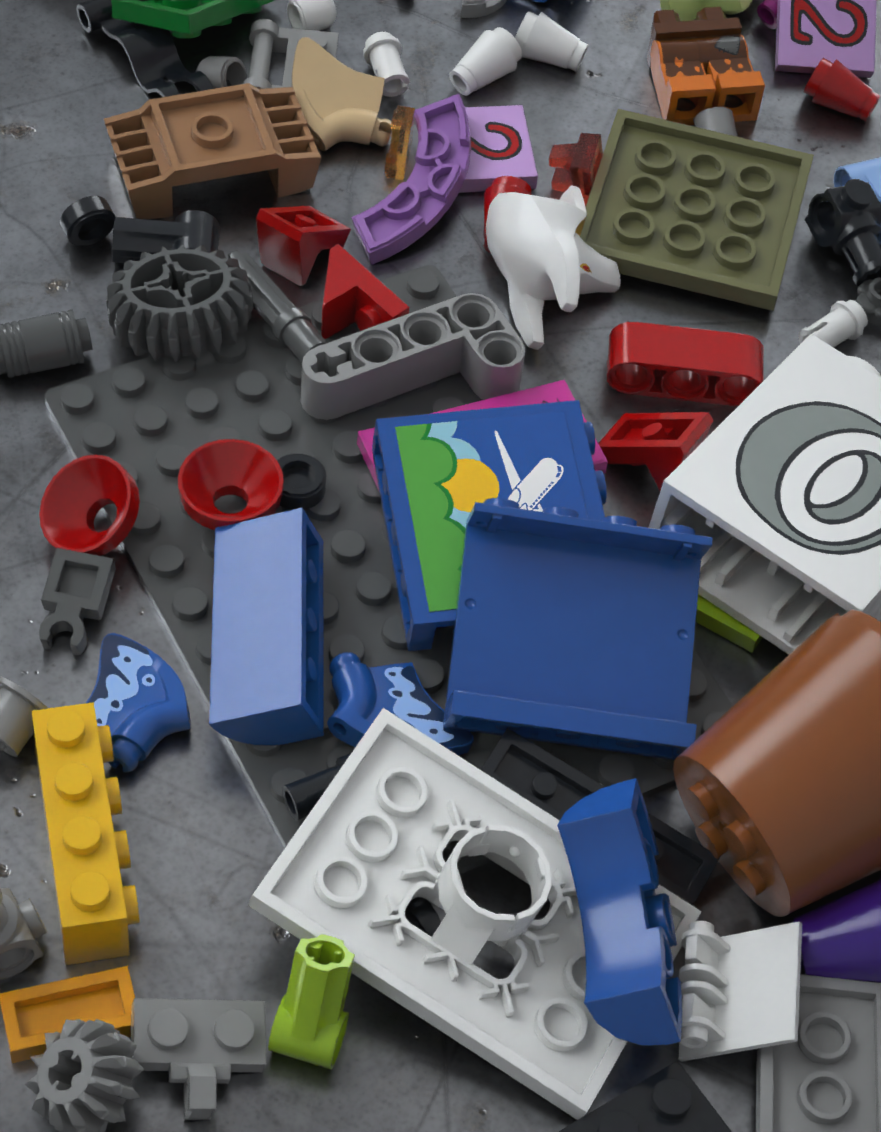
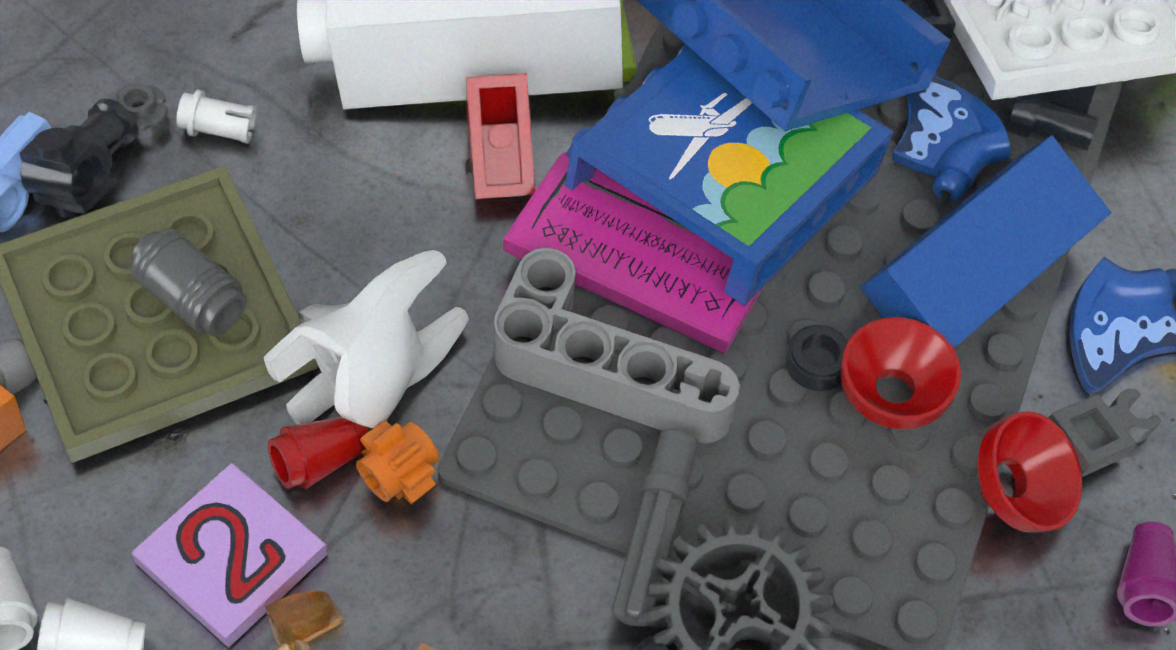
camera: 130 degrees left, 5 degrees up
red slope [256,206,351,286] -> none
red slope [321,244,409,339] -> none
medium lavender tile [351,94,471,265] -> none
clear red tile [549,133,603,206] -> none
red beam [607,322,764,406] -> none
none -> dark grey head [131,229,247,336]
none -> orange gear [356,420,440,504]

